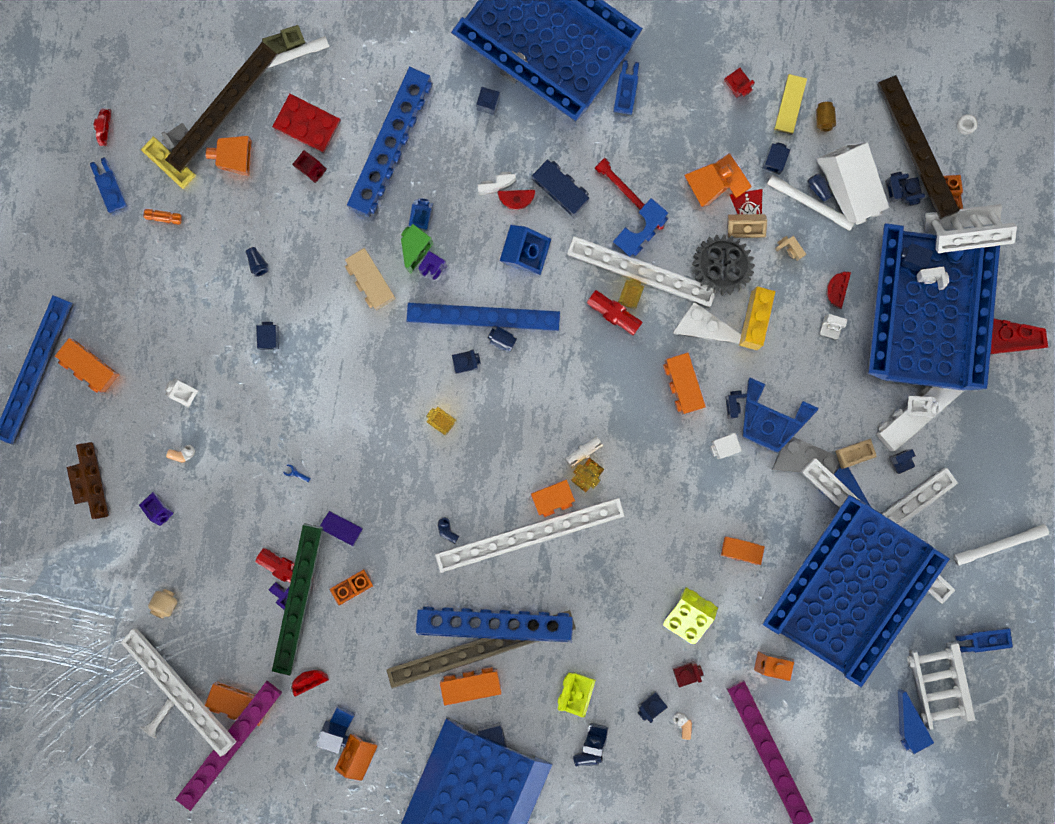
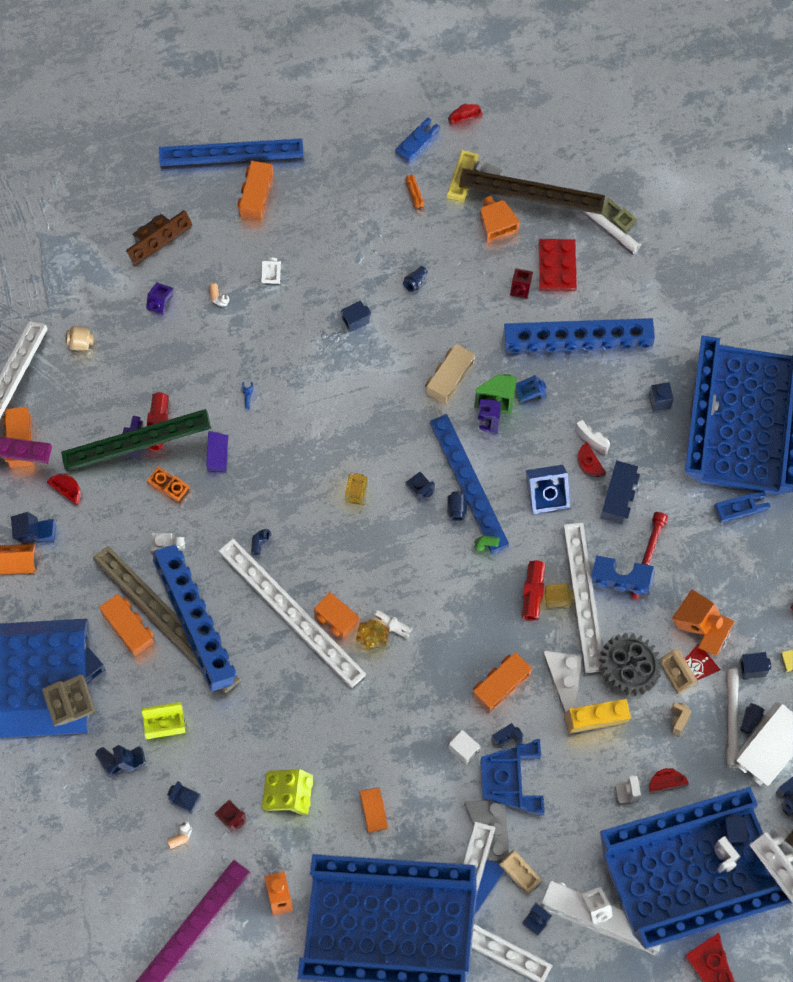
camera: 65 degrees right, 20 degrees down
none -> dark tan slope [42,674,96,726]
none -> white plate [151,533,185,554]
none -> bright green arm [474,535,500,551]

